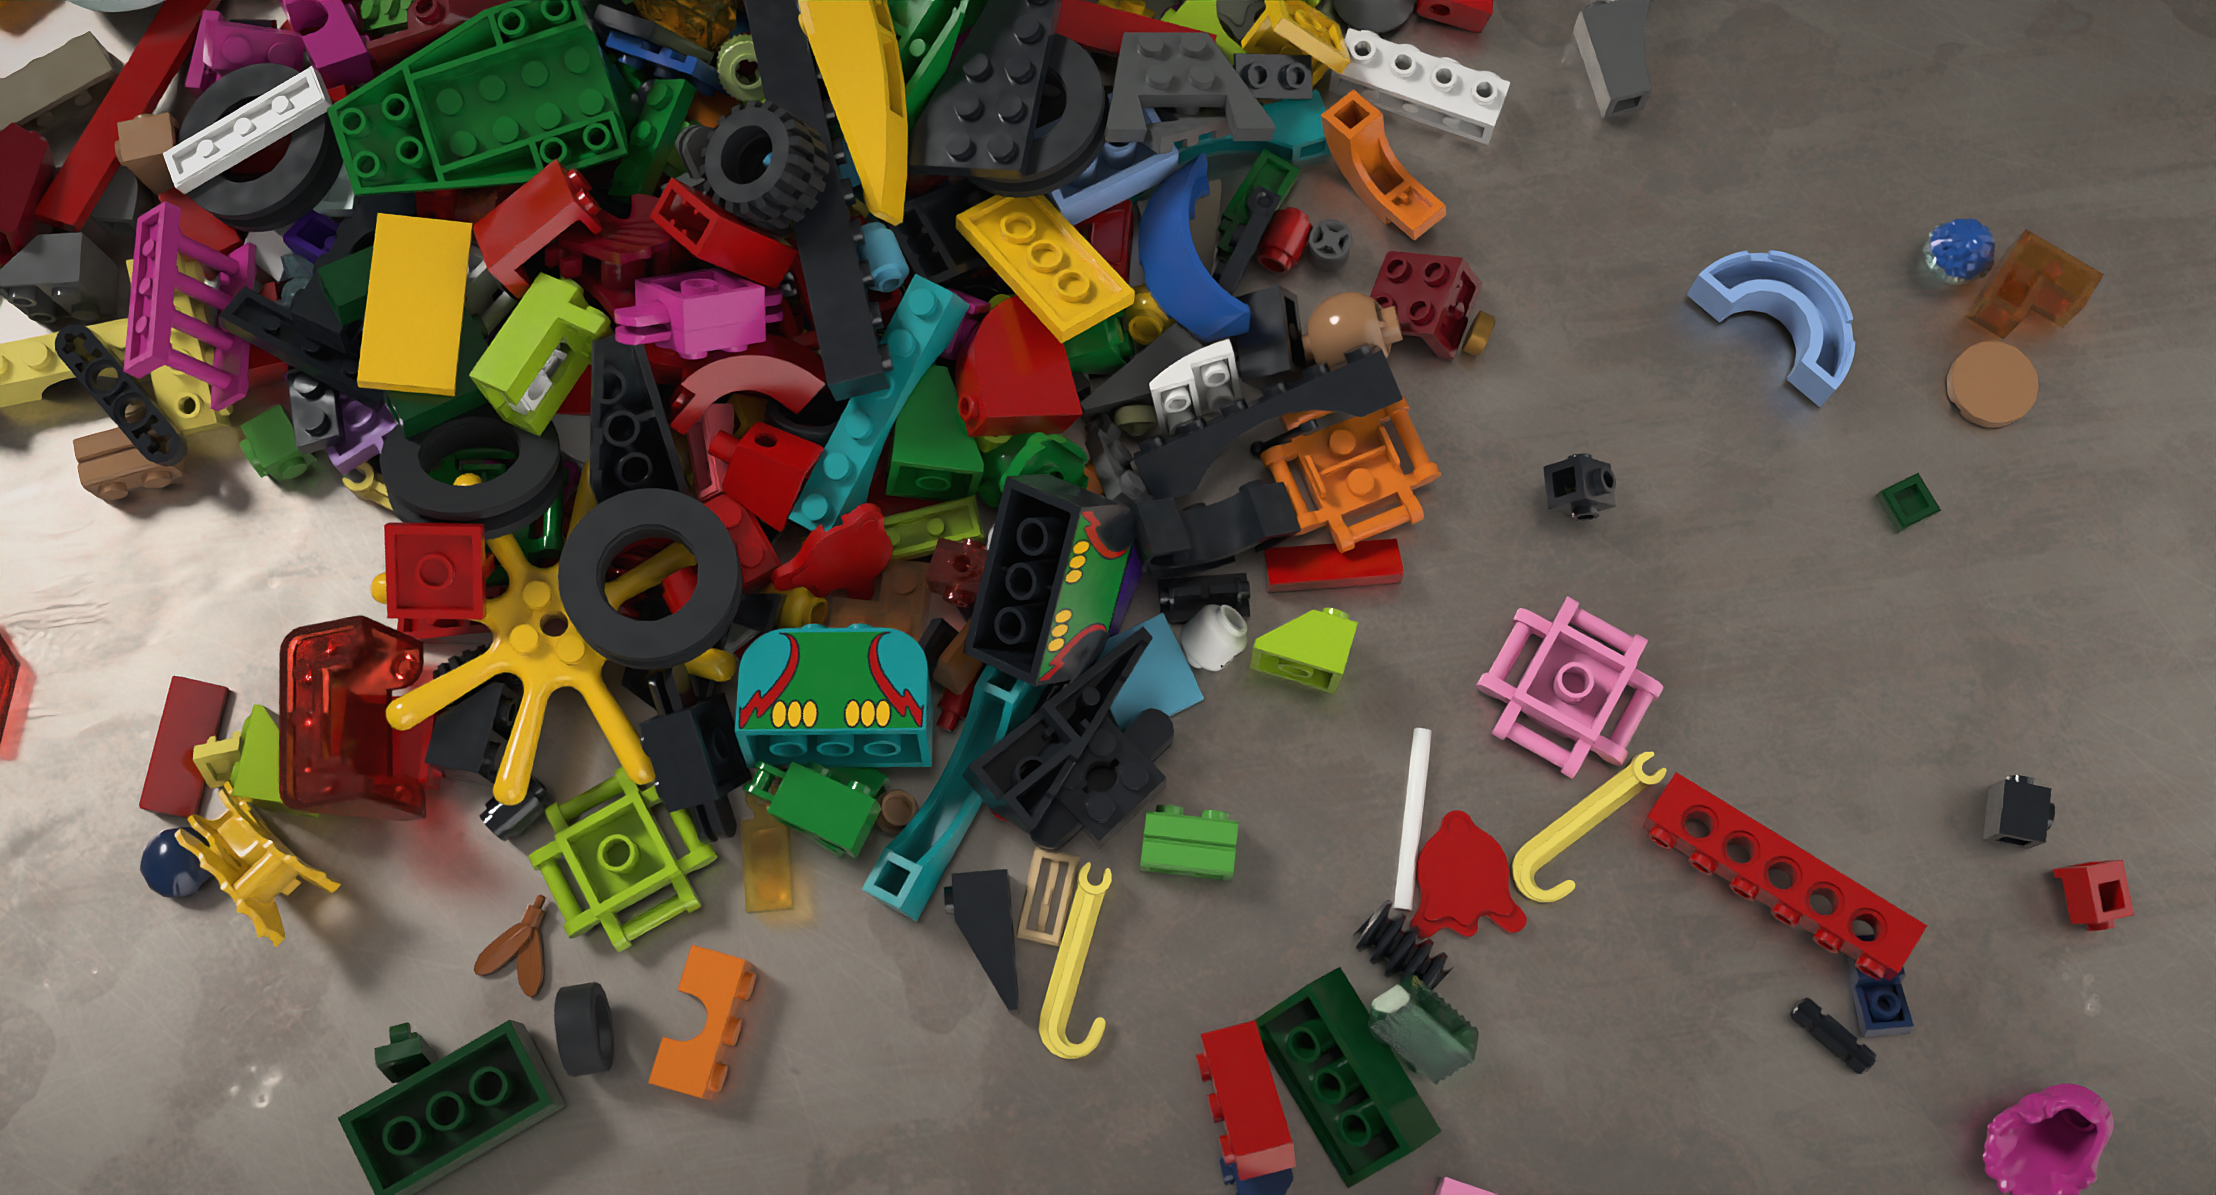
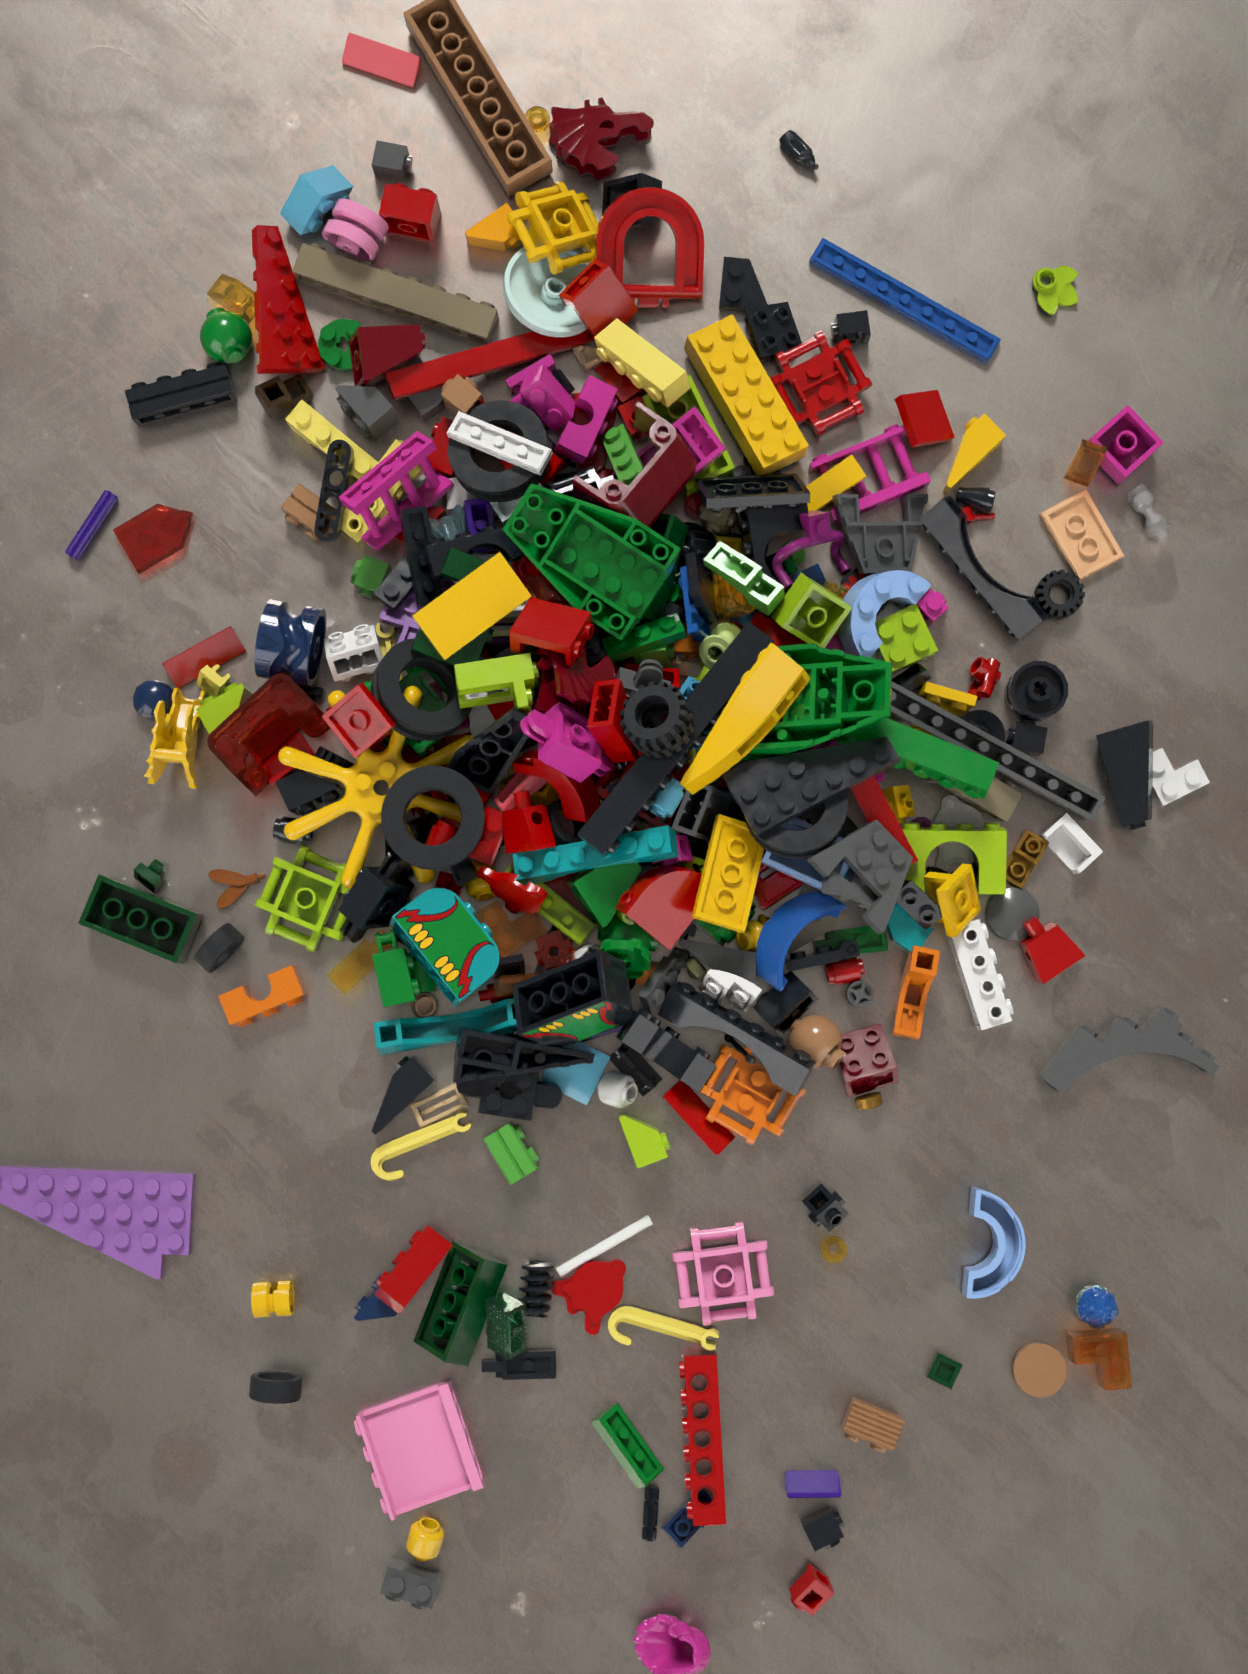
camera: 55 degrees right, 10 degrees up
none -> dark blue piece [254,599,327,687]
none -> white brick [324,624,383,682]
none -> black hinge [481,1349,556,1380]
none -> green slope [591,1403,664,1488]
none -> dark purple slope [785,1470,841,1498]
none -> clear yellow plate [820,1236,847,1263]
none -> medium nougat brick [840,1396,905,1453]

